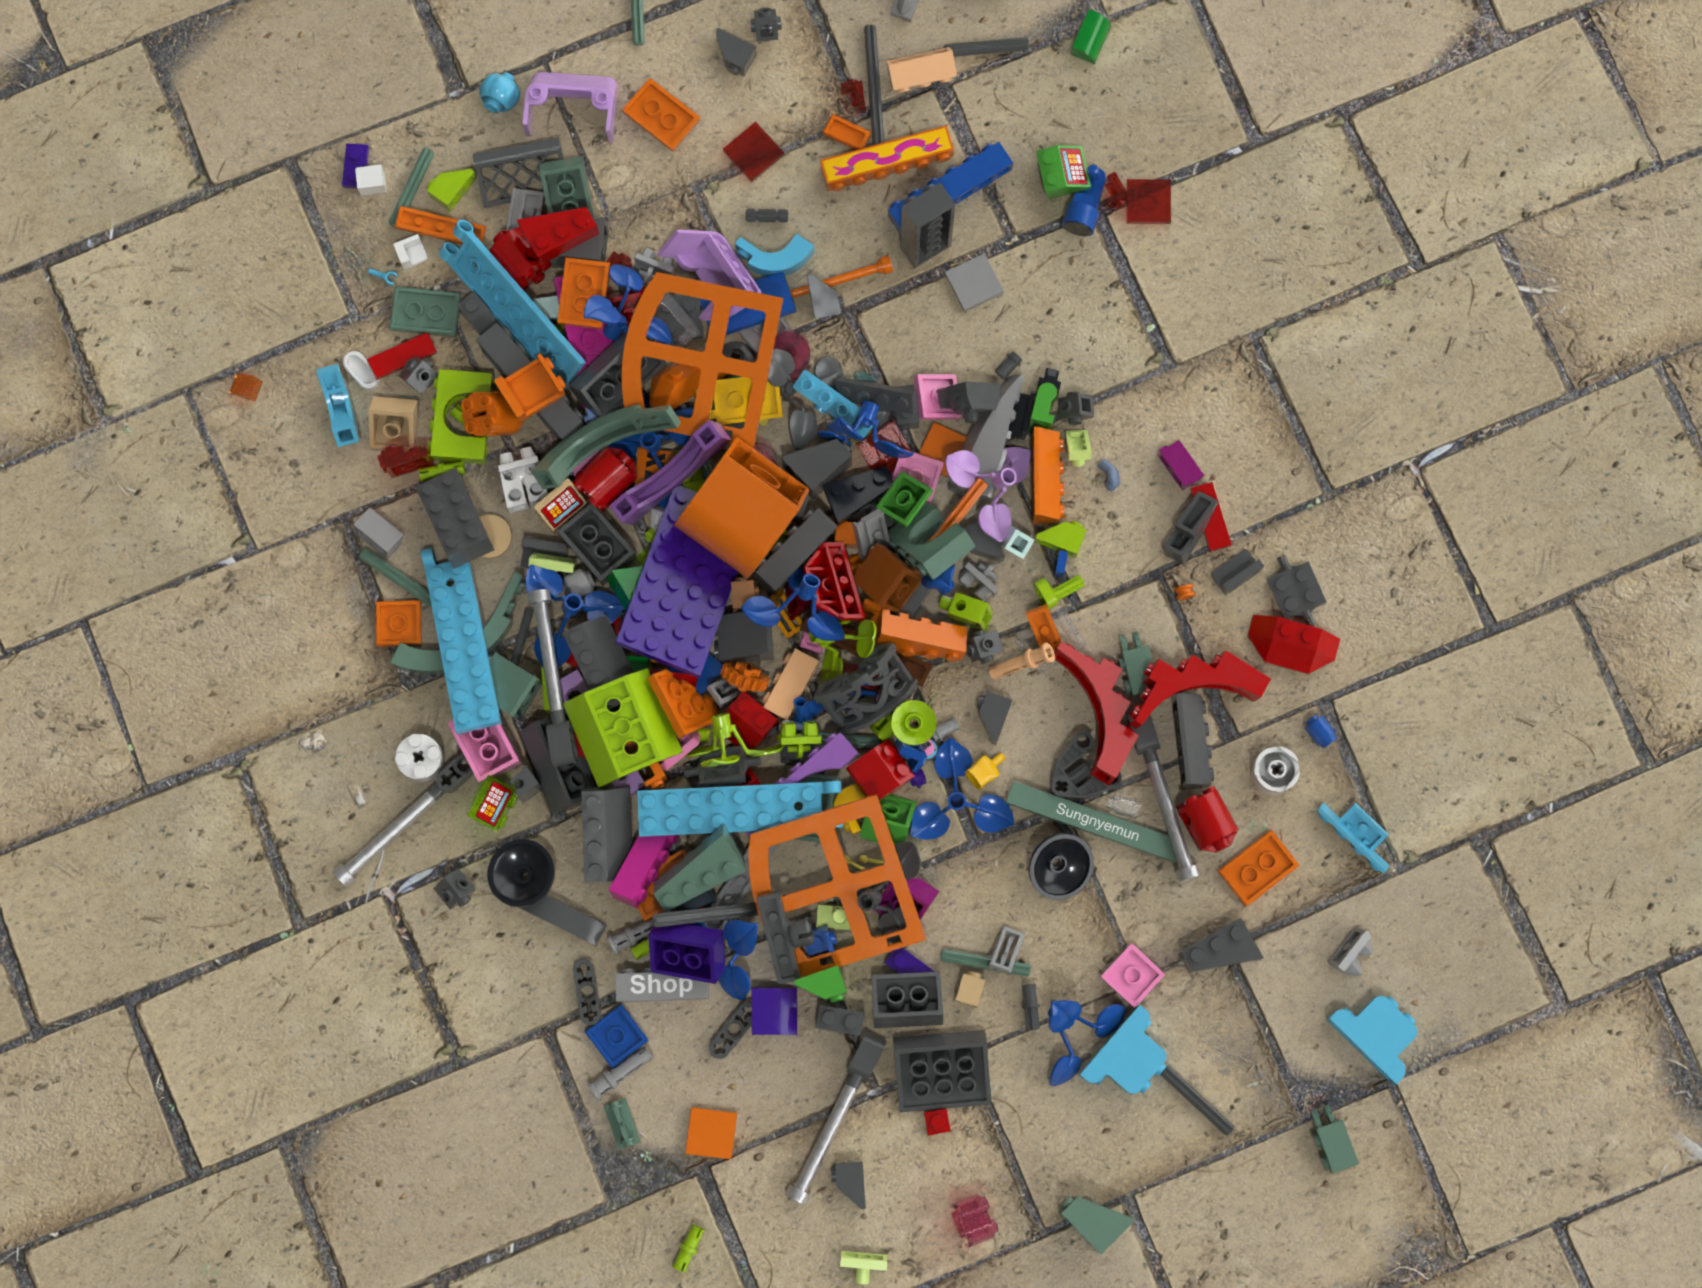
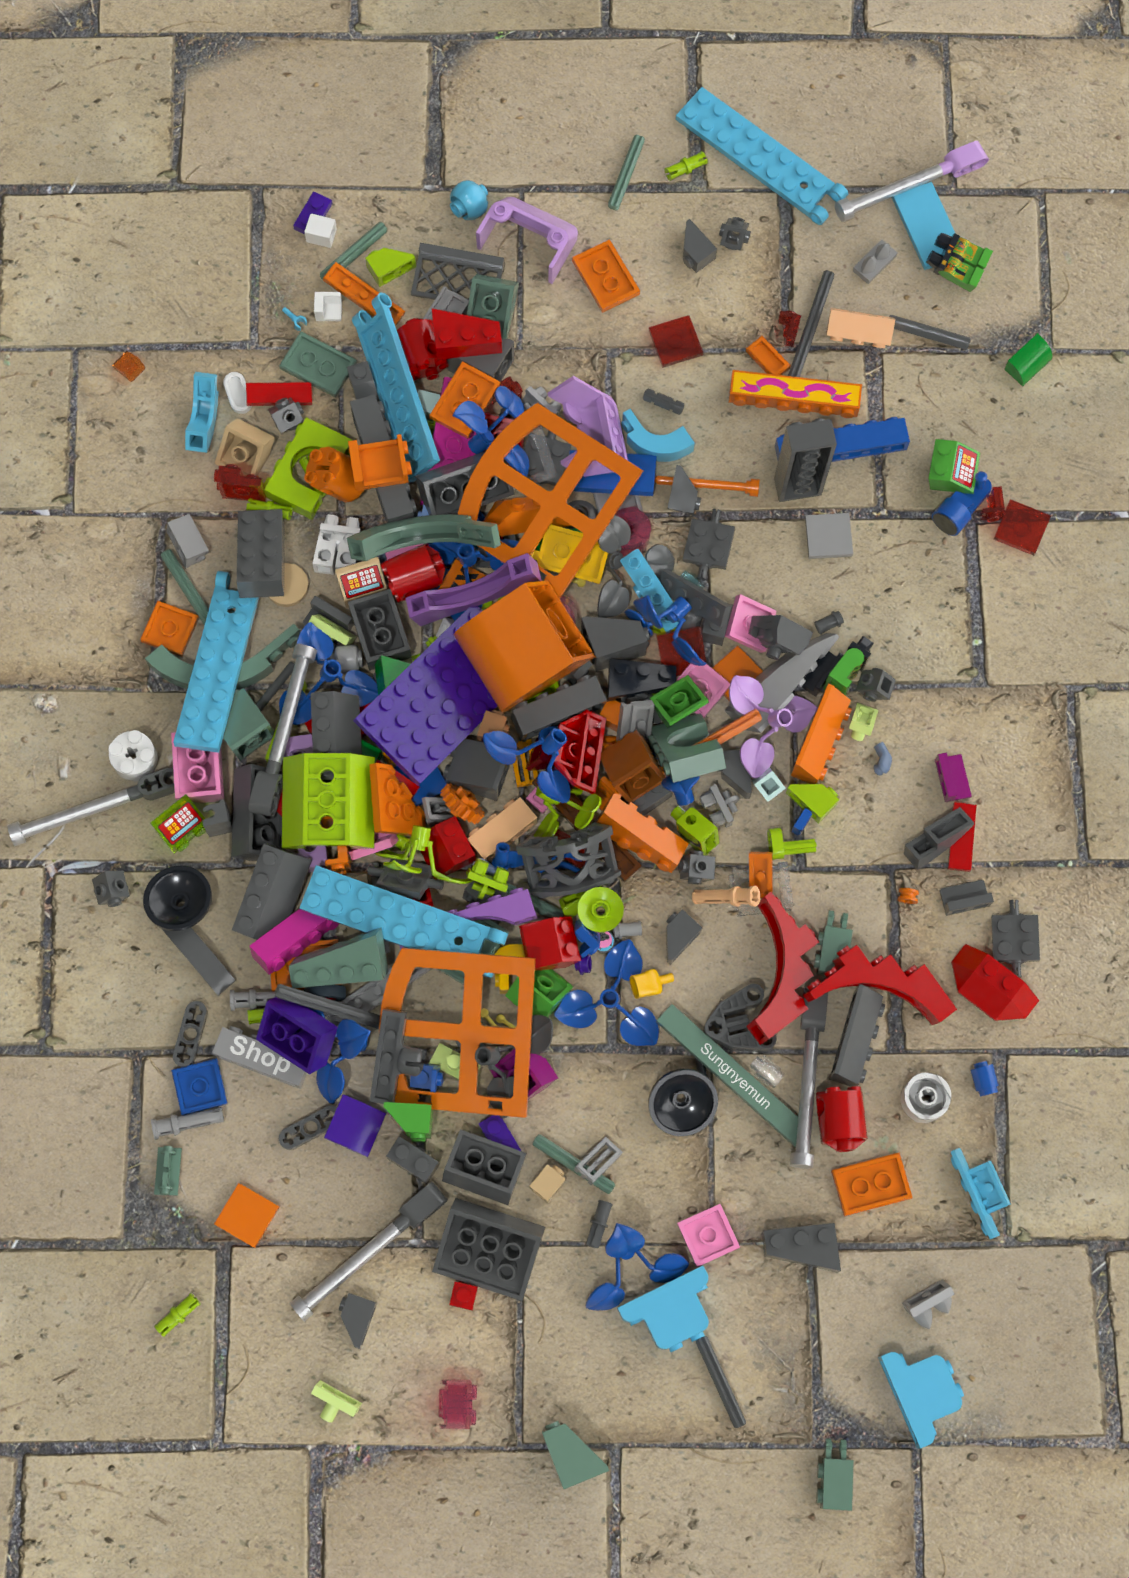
camera: 20 degrees right, 5 degrees down
none -> dark grey plate [683,509,735,581]

